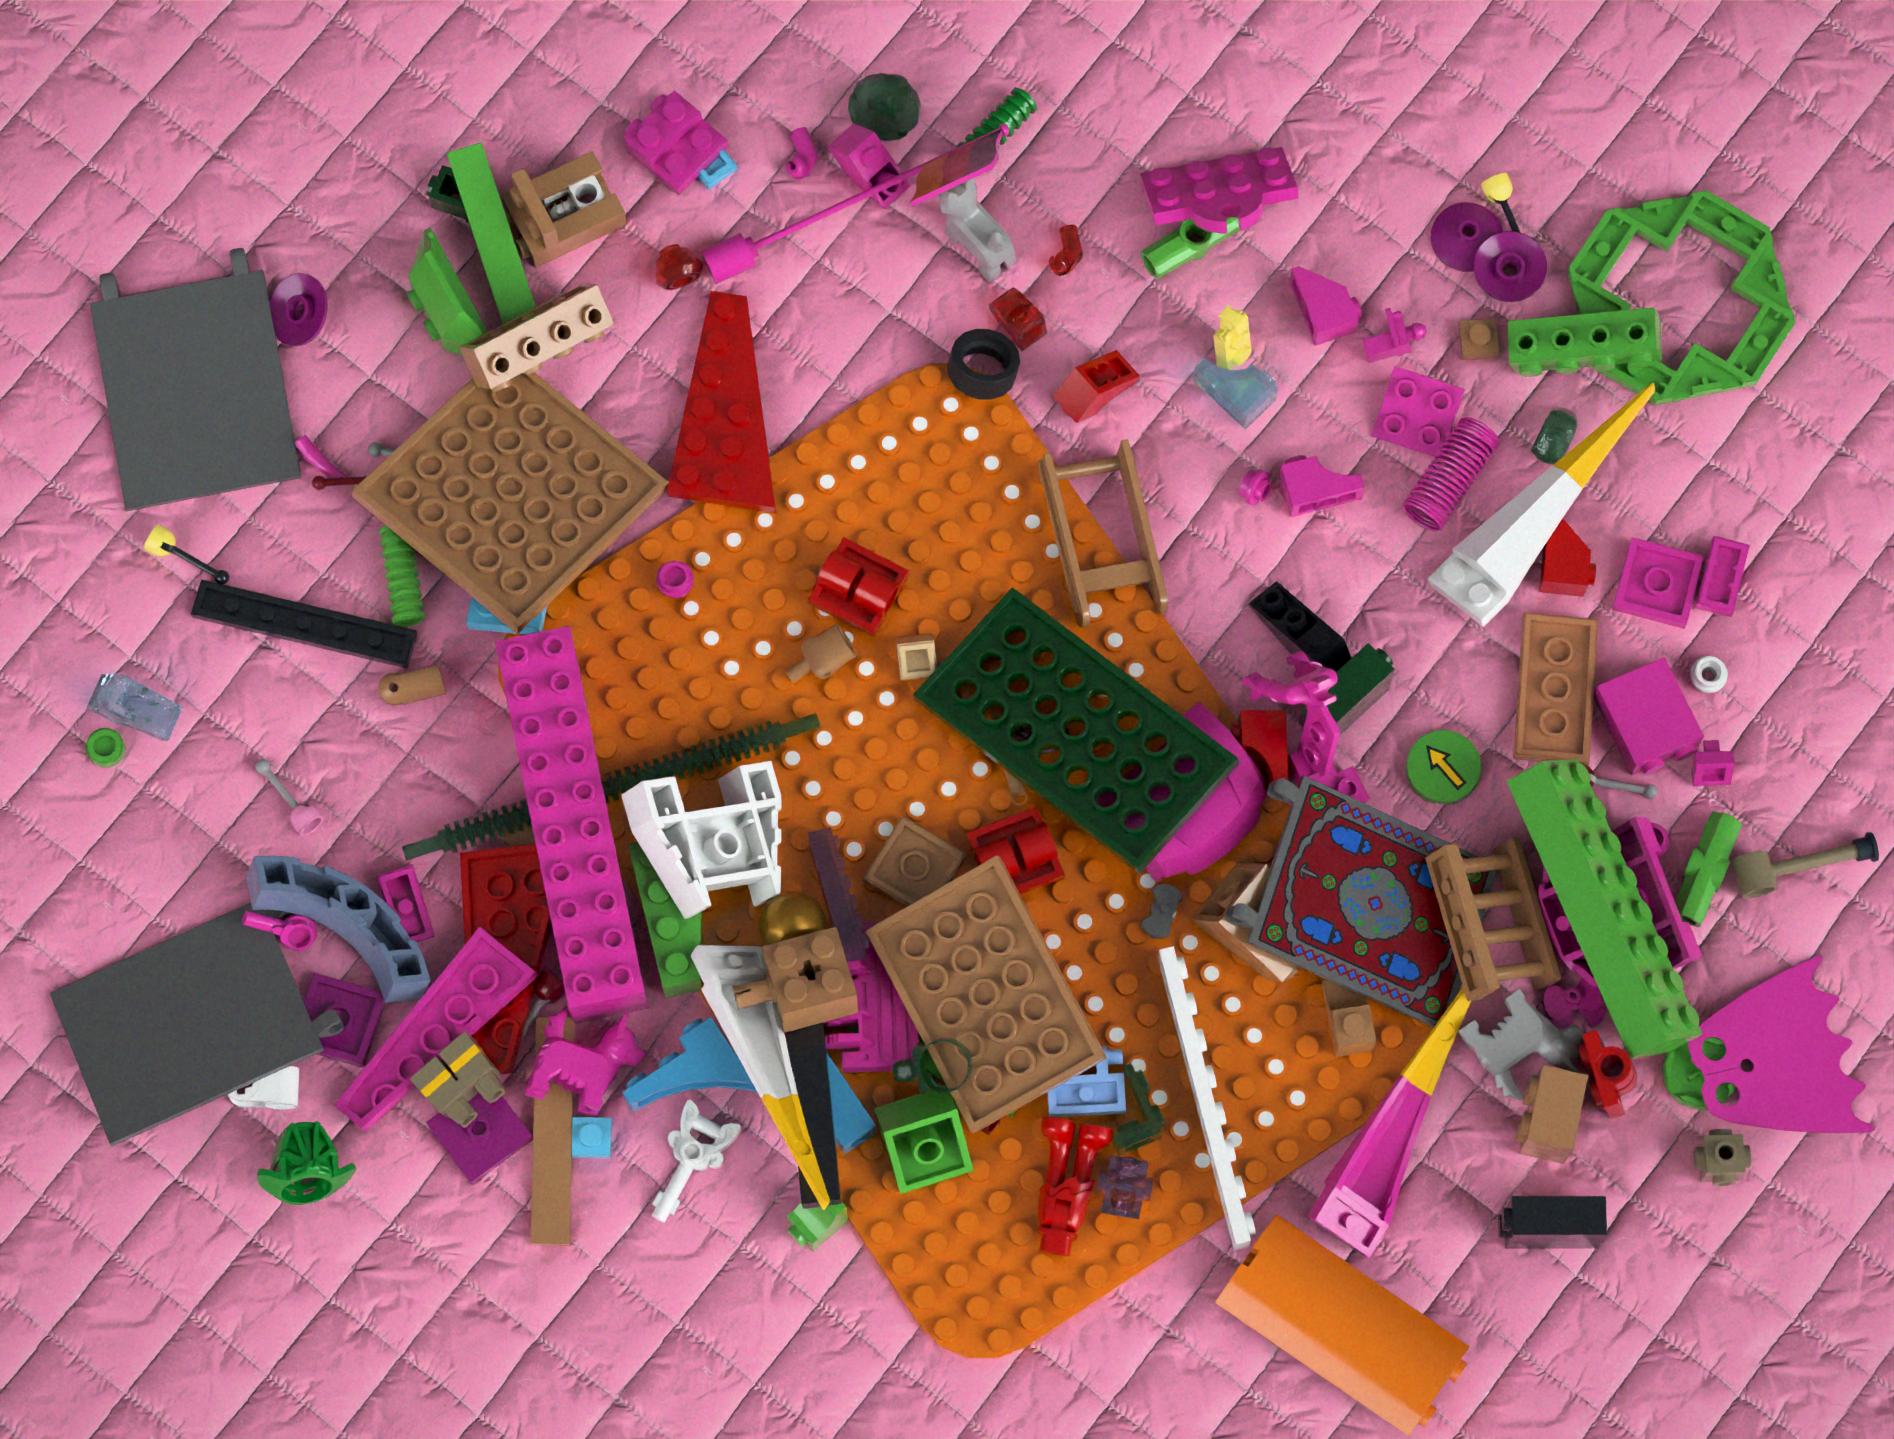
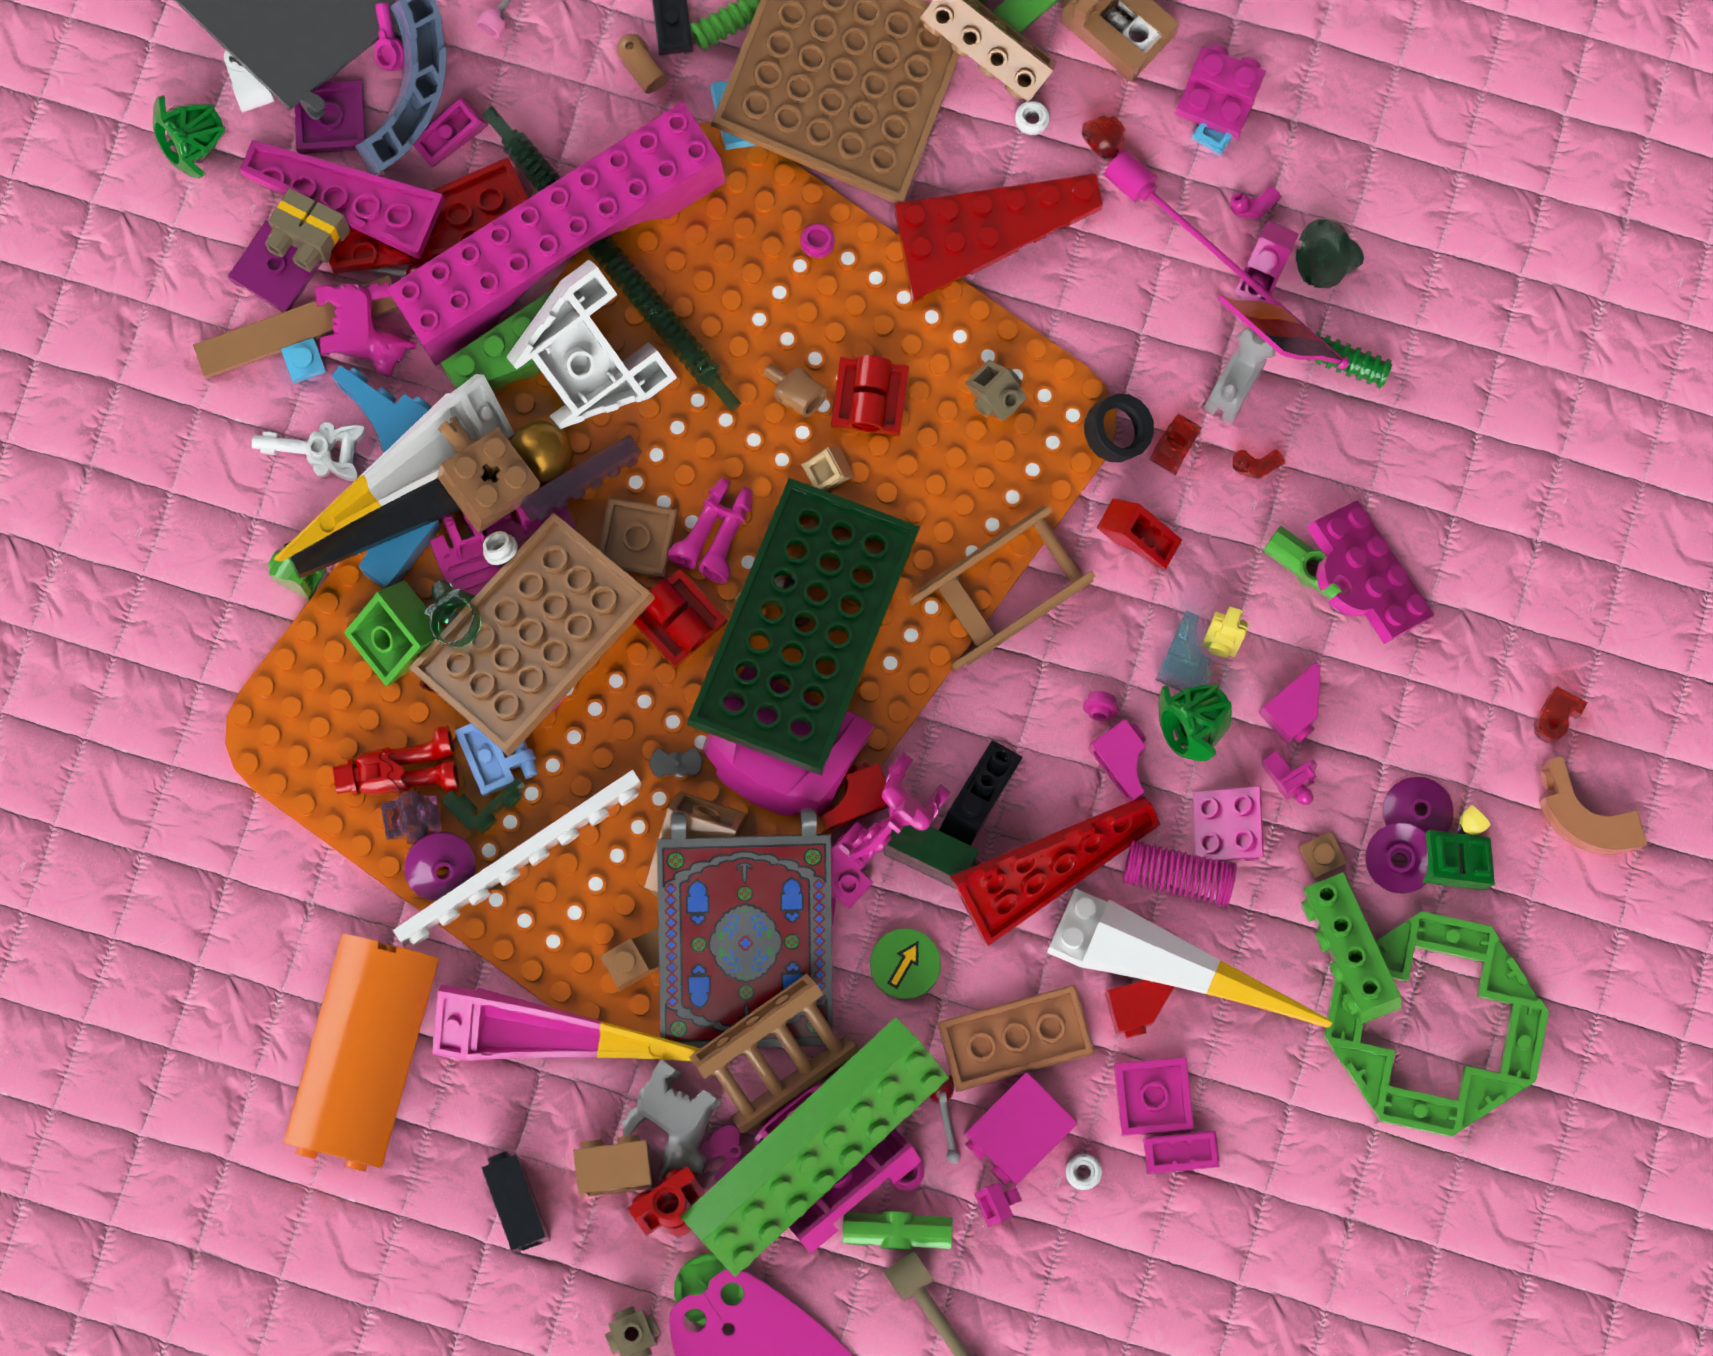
camera: 65 degrees right, 5 degrees up
clear green hair [1531,407,1578,464] -> none
none -> magenta dish [404,832,476,901]
none -> white plate [483,531,518,565]
none -> dark pink piece [667,477,753,584]
none -> red wing [949,796,1161,946]
none -> dark tan brick [965,359,1027,421]
none -> white plate [1015,101,1049,135]
none -> green piece [1158,684,1232,761]
none -> green piece [1422,830,1495,890]
none -> clear red leg [1534,686,1588,743]
none -> nougat arch [1539,756,1647,855]

